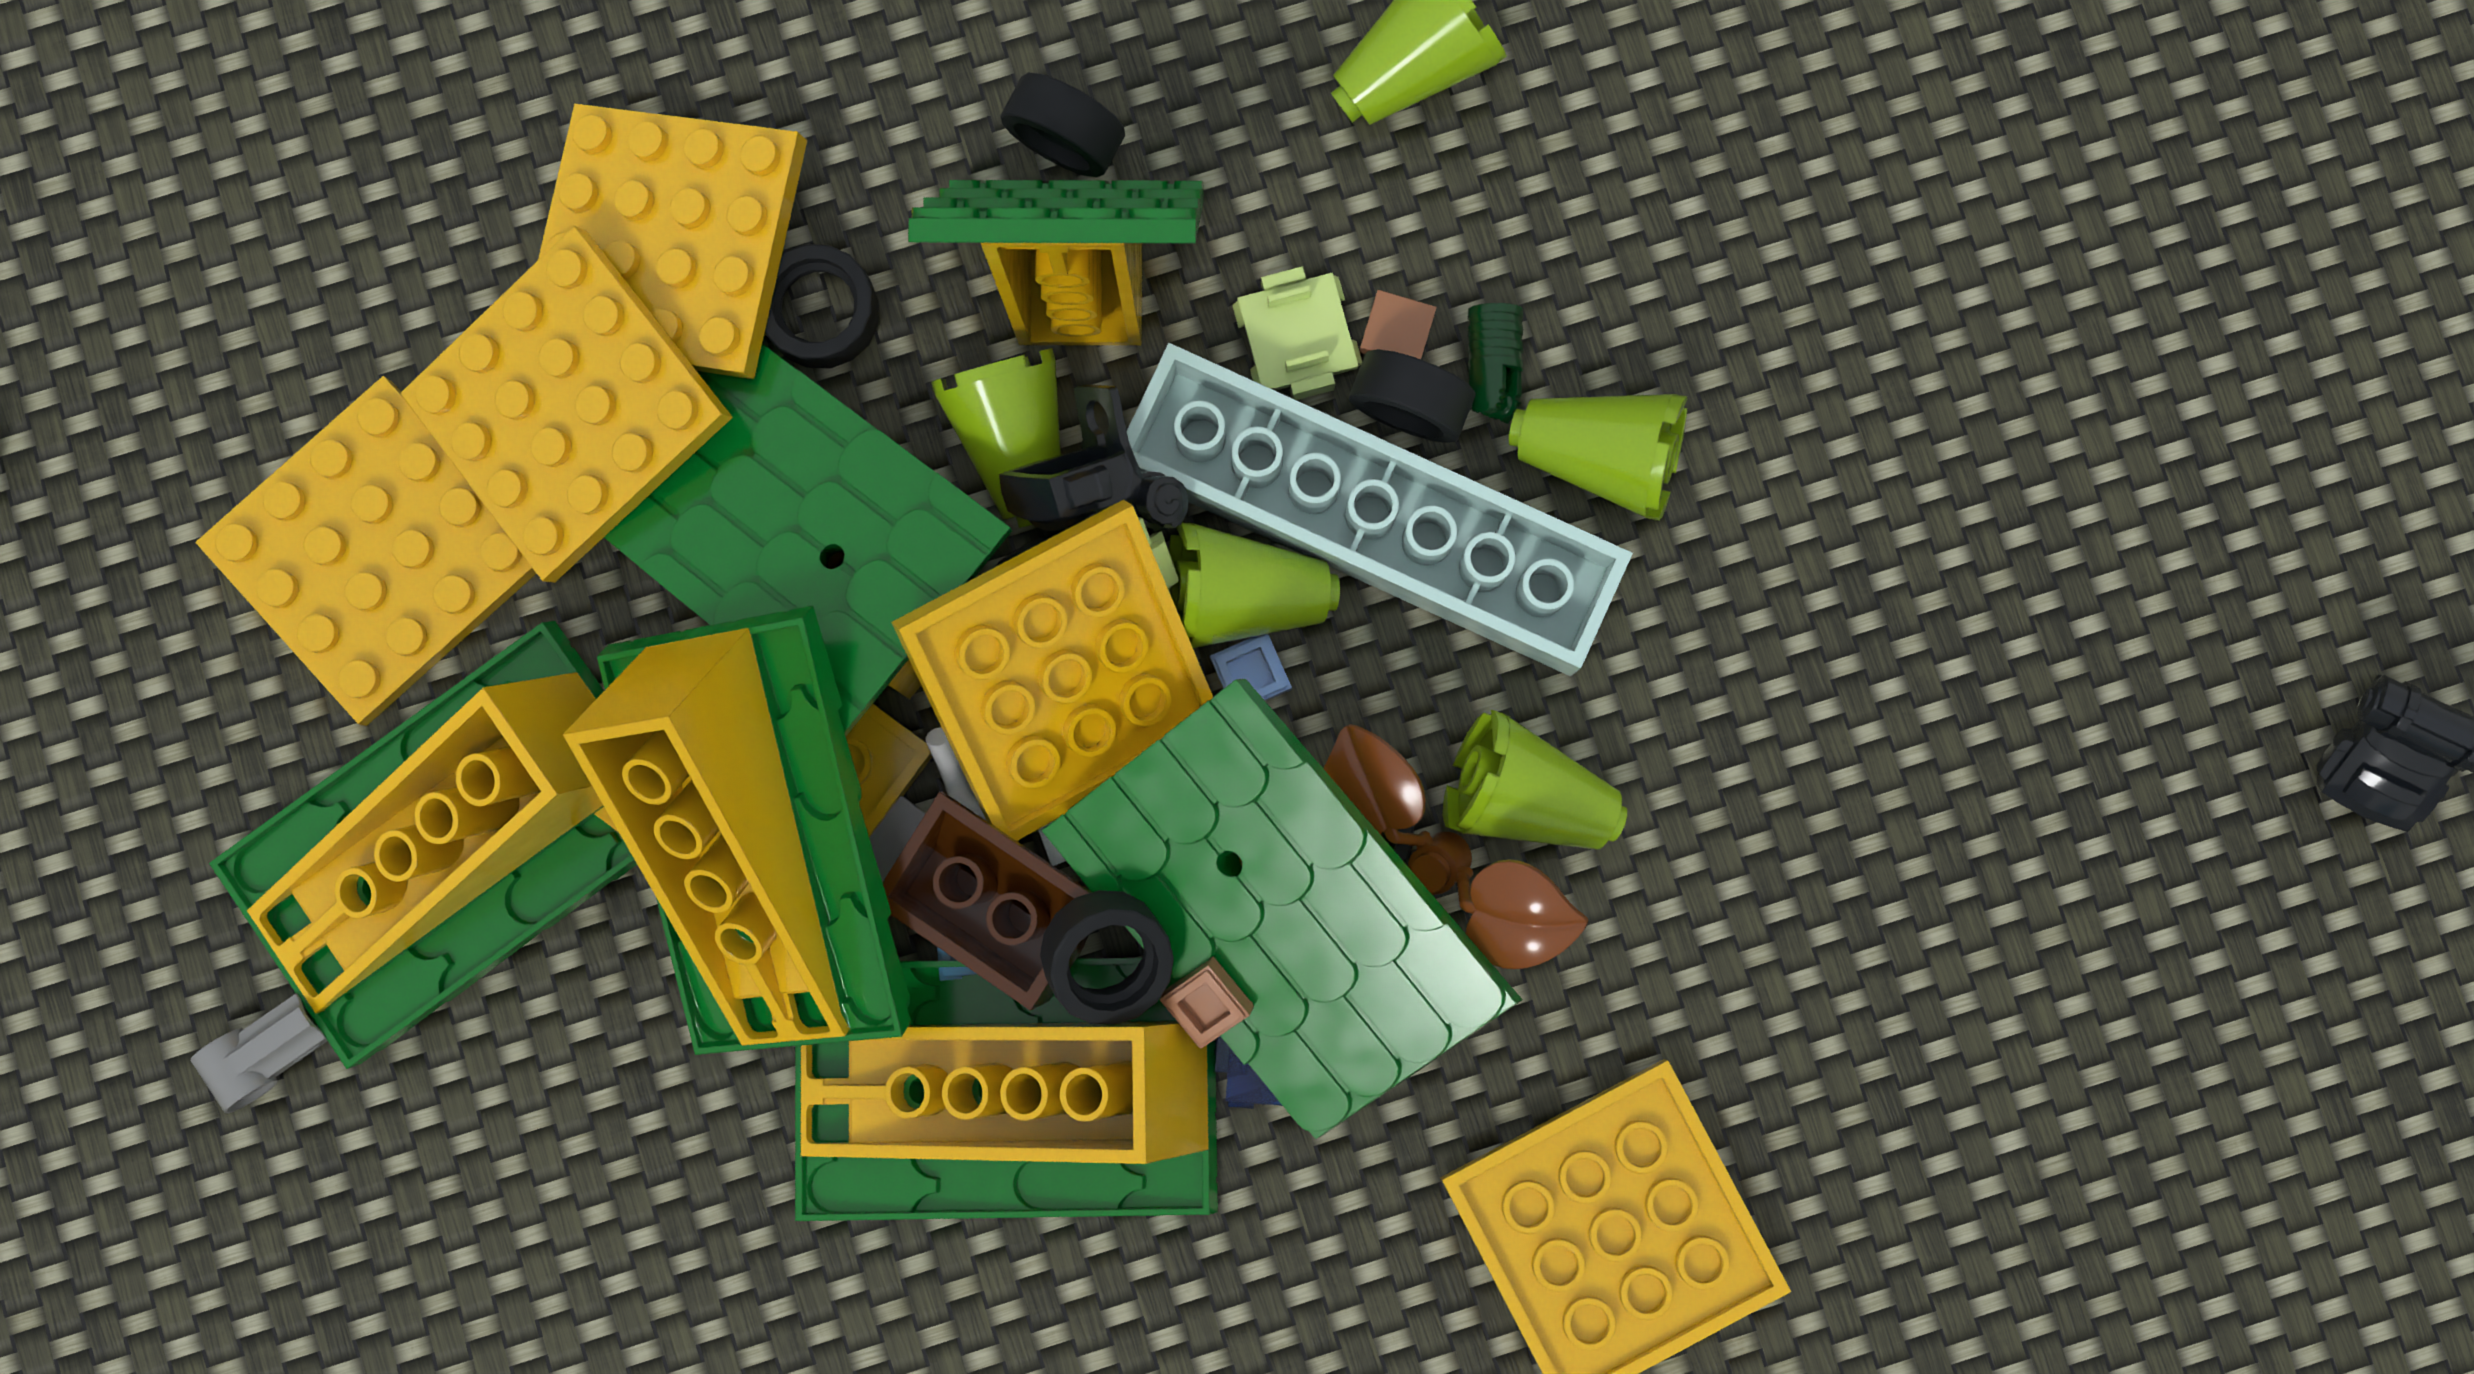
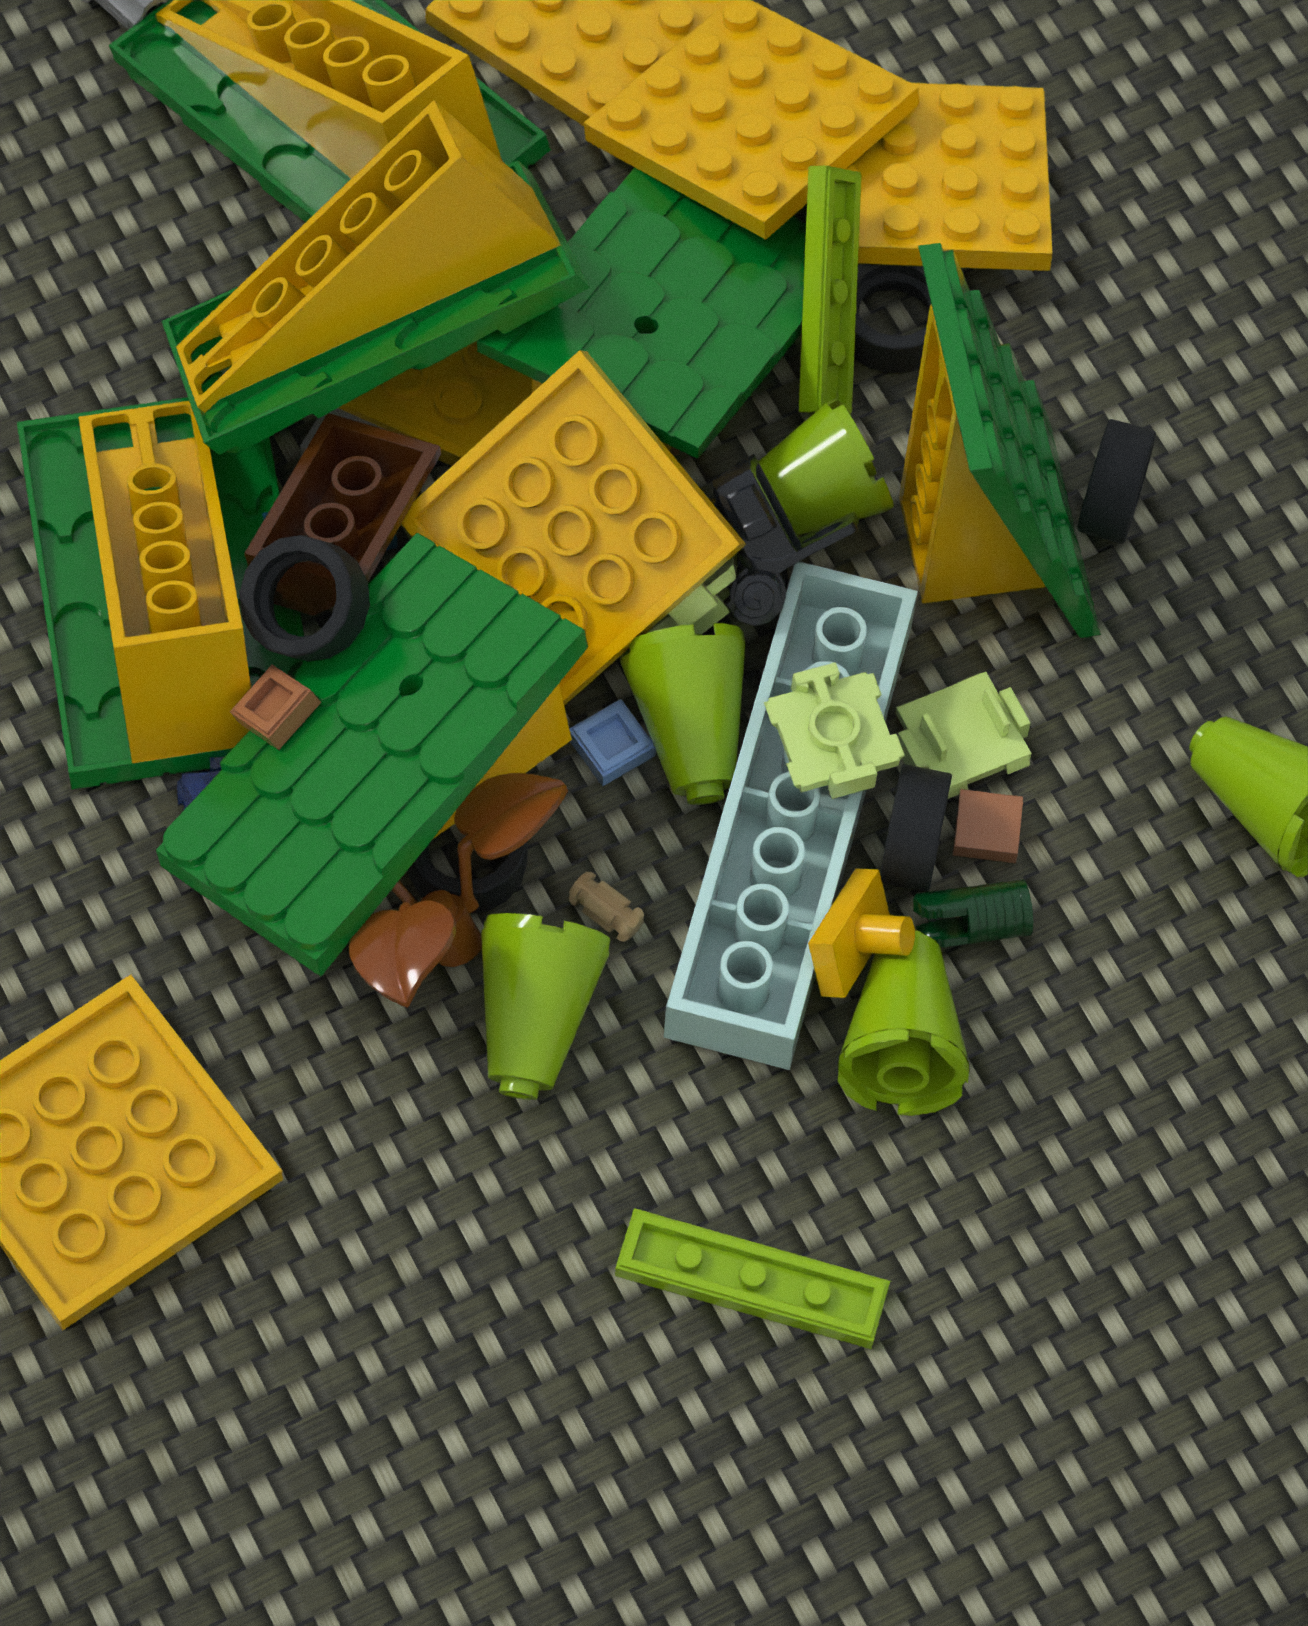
camera: 75 degrees right, 20 degrees down
none -> tan piece [568,872,644,942]
none -> lime tile [615,1208,890,1349]
none -> yellowish green piece [764,662,905,799]
none -> lime tile [799,165,862,415]
none -> yellow tile [808,868,915,998]

